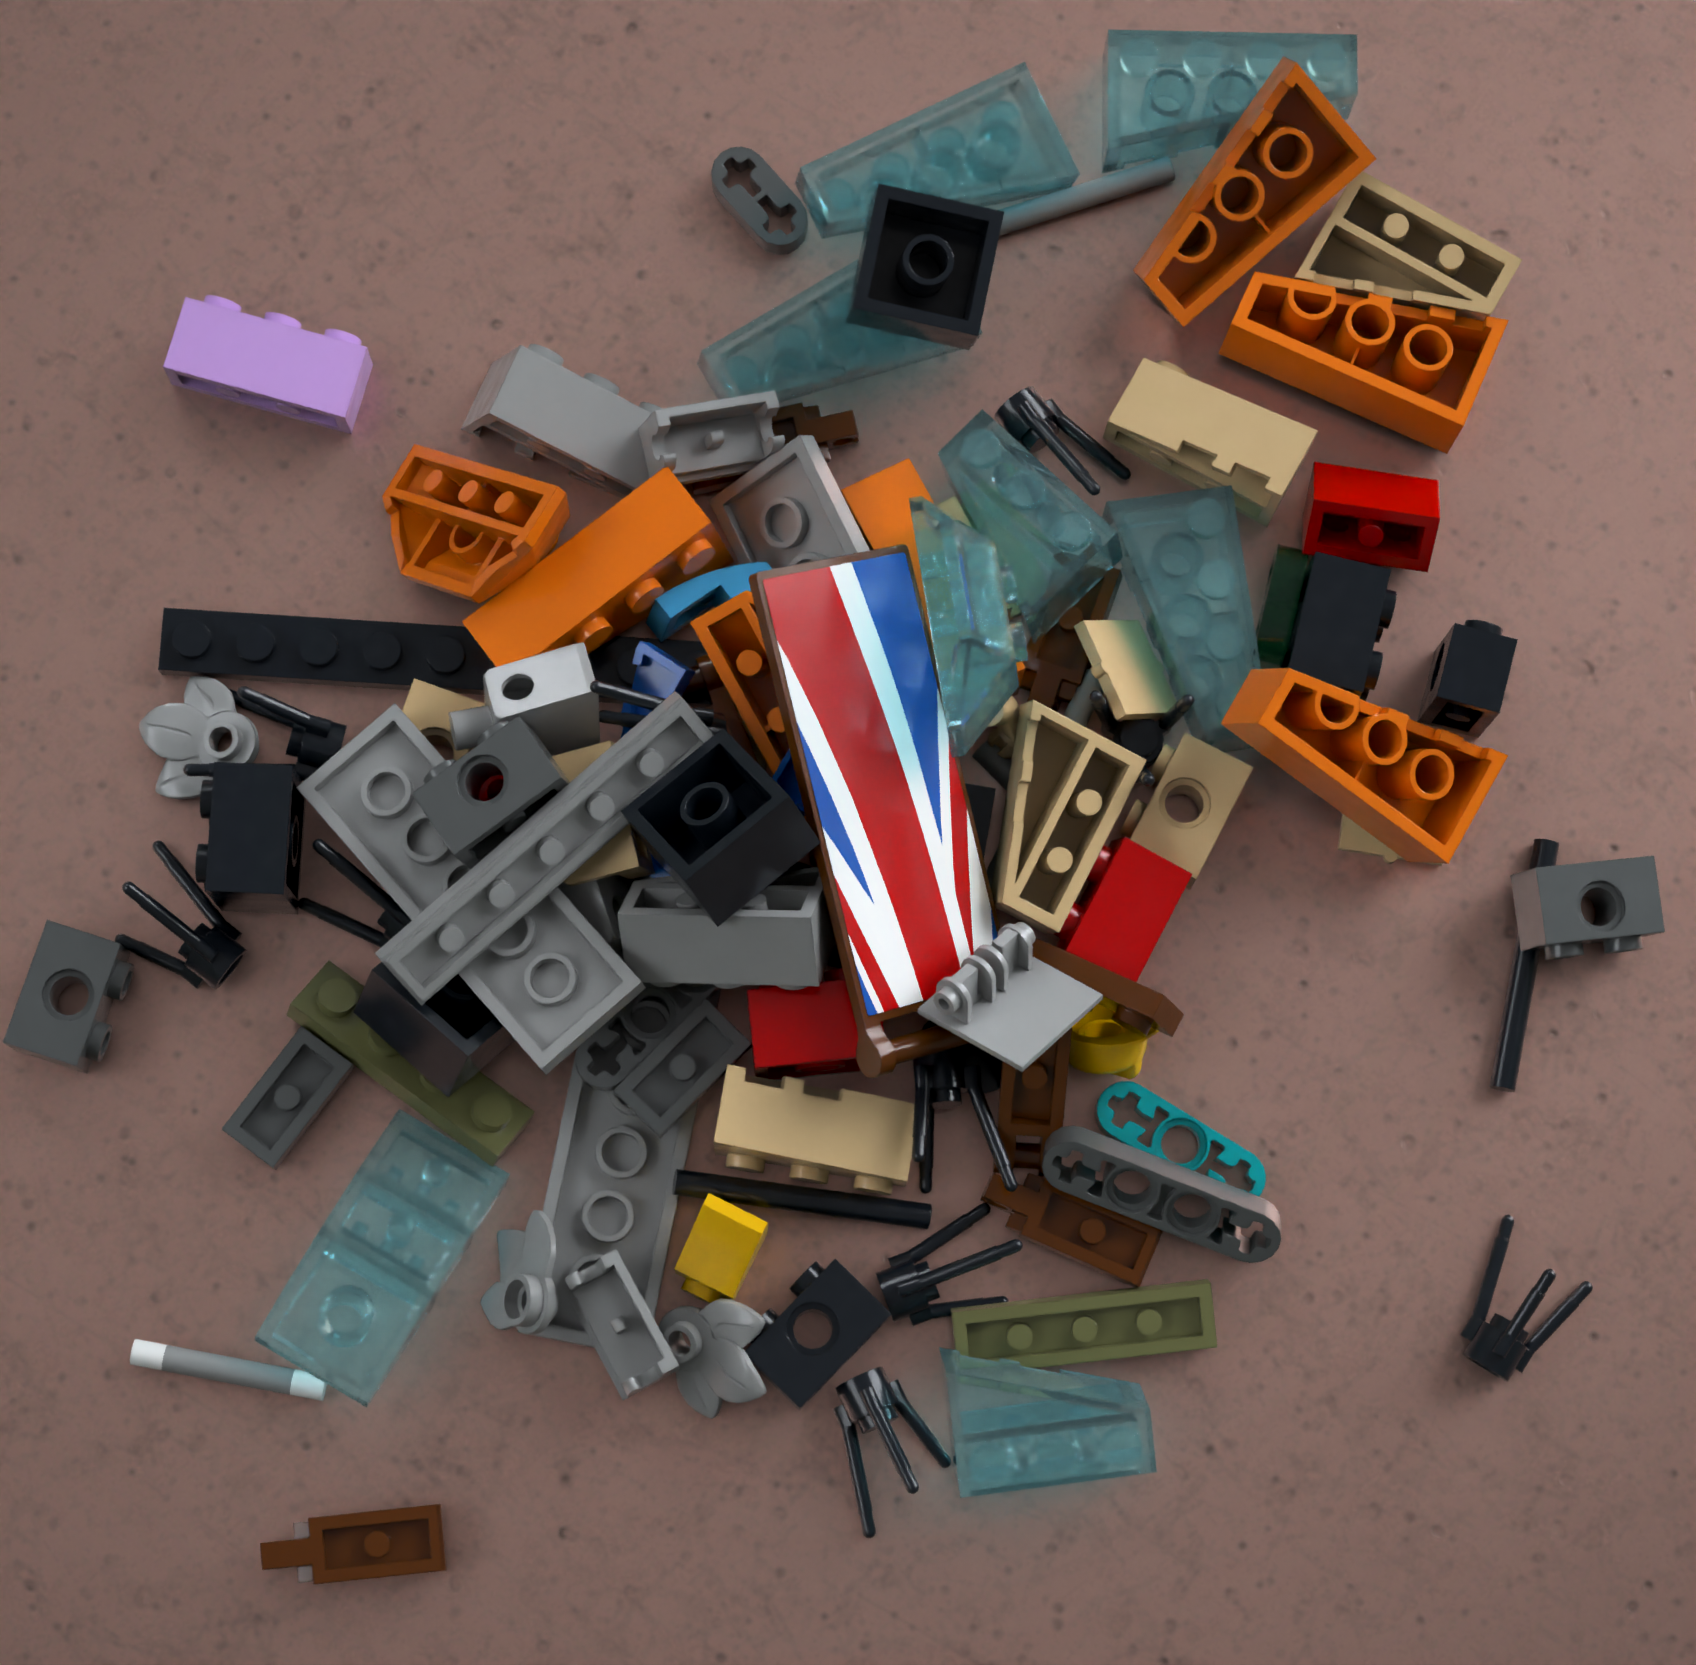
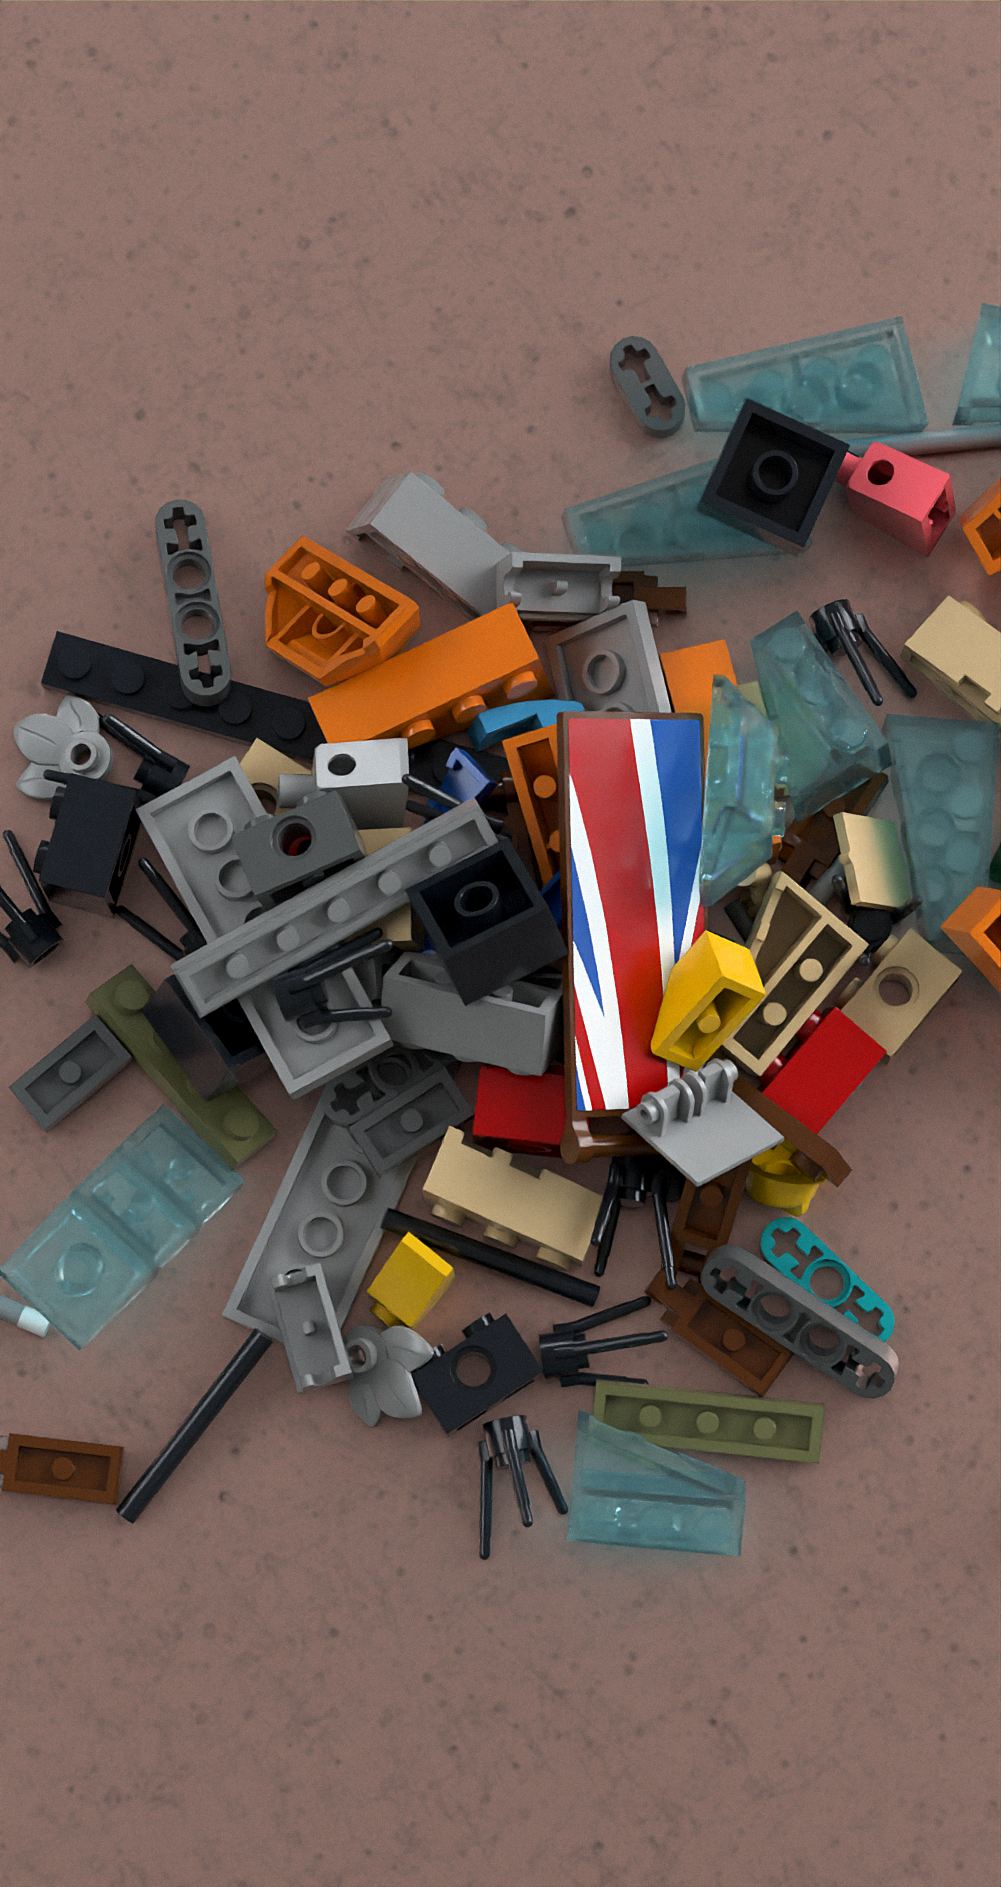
camera: 20 degrees right, 0 degrees up
lavender brick [163,295,373,434] -> none
light grey plate [481,1210,559,1334] -> none
none -> black bar [116,1328,273,1524]
none -> dark grey beam [155,500,231,707]
none -> black plant [272,927,393,1029]
none -> yellow slope [650,930,767,1072]
none -> coral torso [834,442,956,557]

